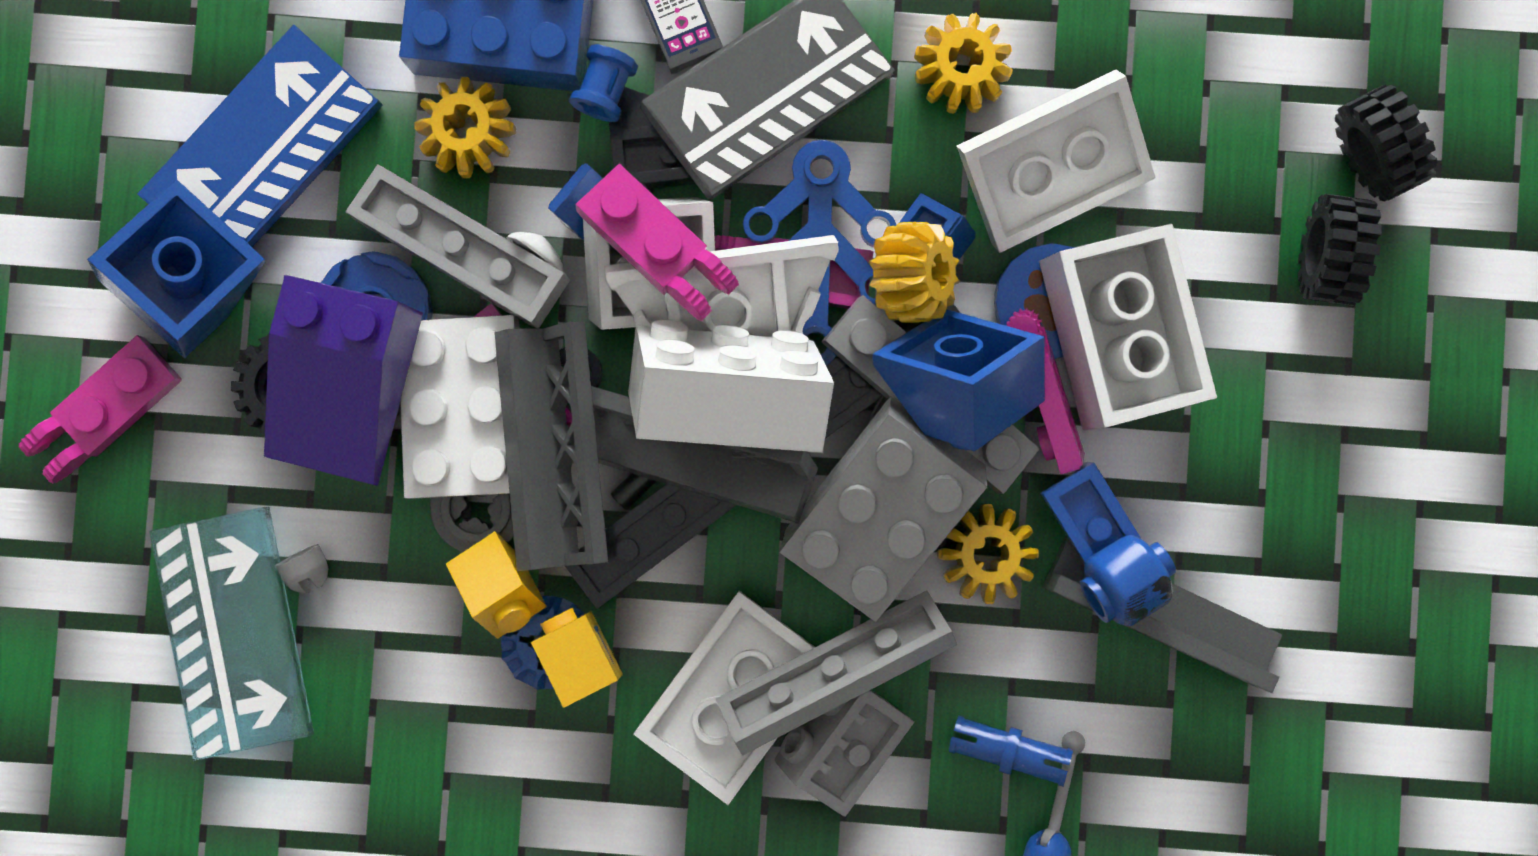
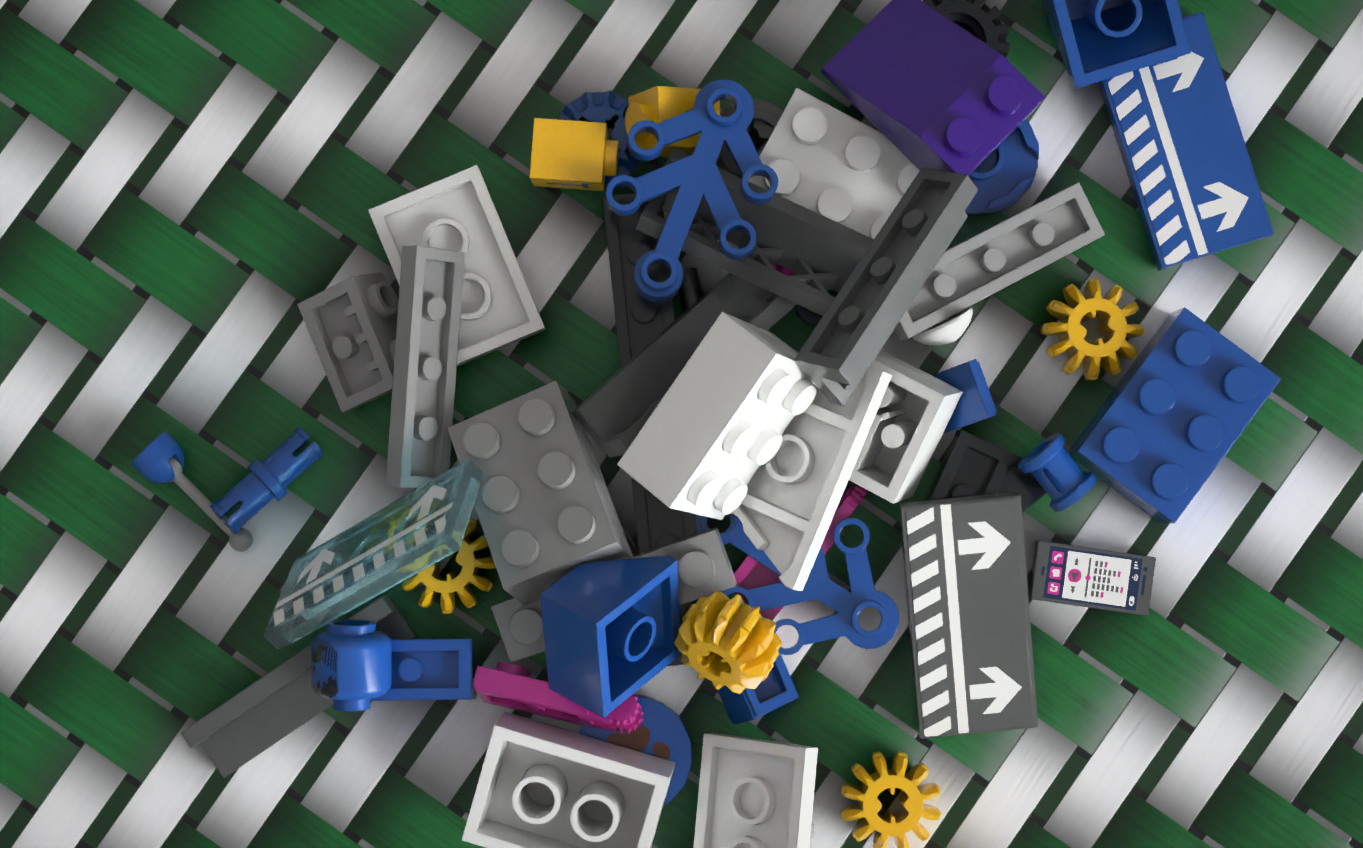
camera: 120 degrees right, 0 degrees up
dark pink hinge [575,163,739,321] -> none
none -> clear light blue tile [264,458,484,649]
none -> blue plant [606,80,778,302]
none -> dark grey fence [794,168,978,407]

